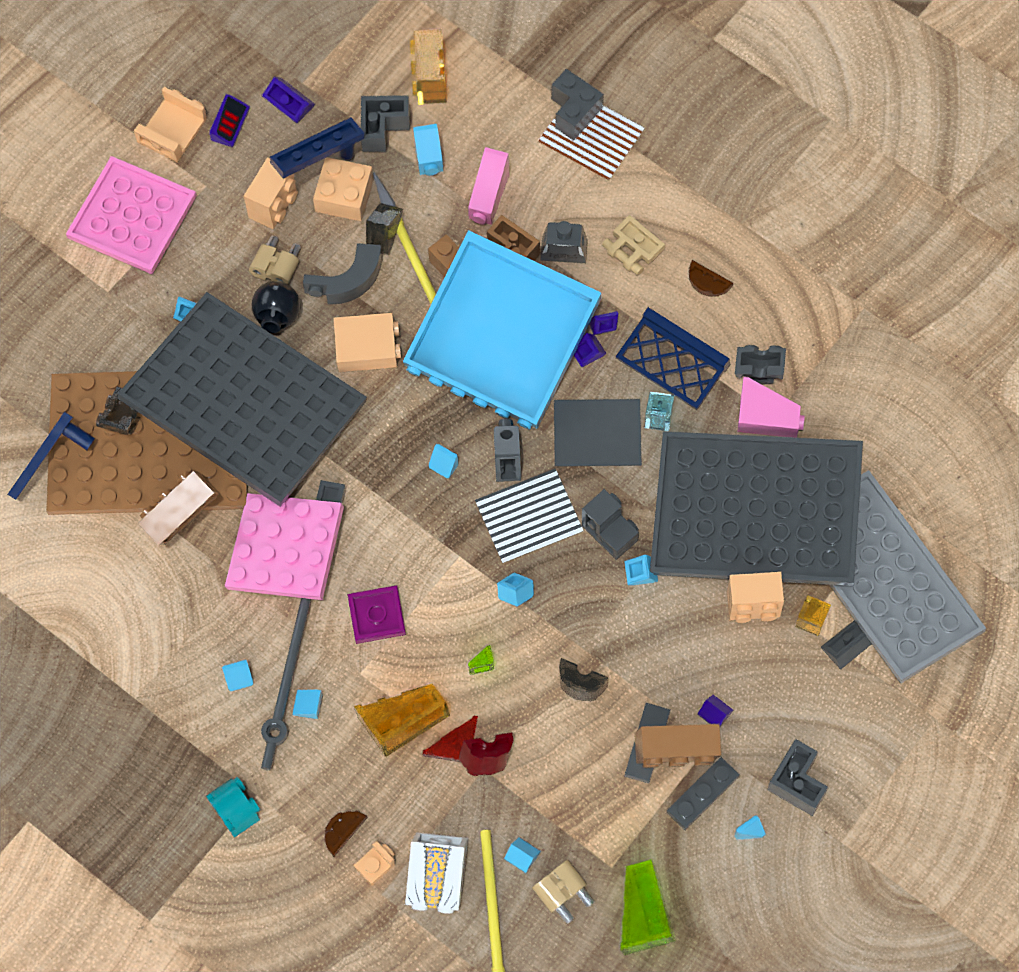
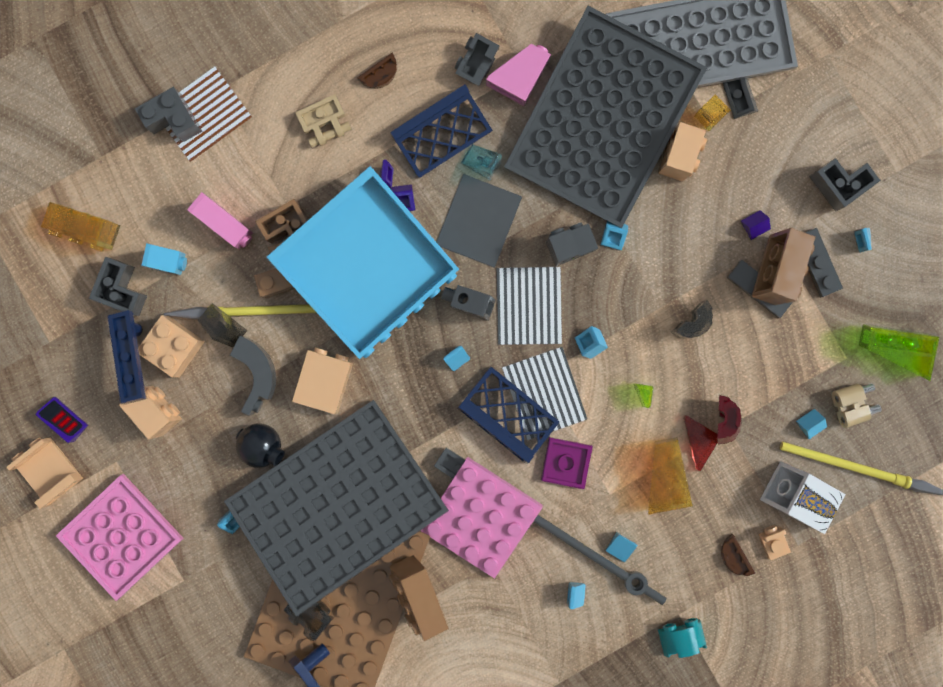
camera: 70 degrees left, 20 degrees up
tan piece [249,235,300,284] -> none
dark purple slope [262,76,315,123] -> none
dark grey torso [540,221,588,264] -> none
none -> dark blue fence [457,367,560,464]
none -> sticker [502,347,587,440]

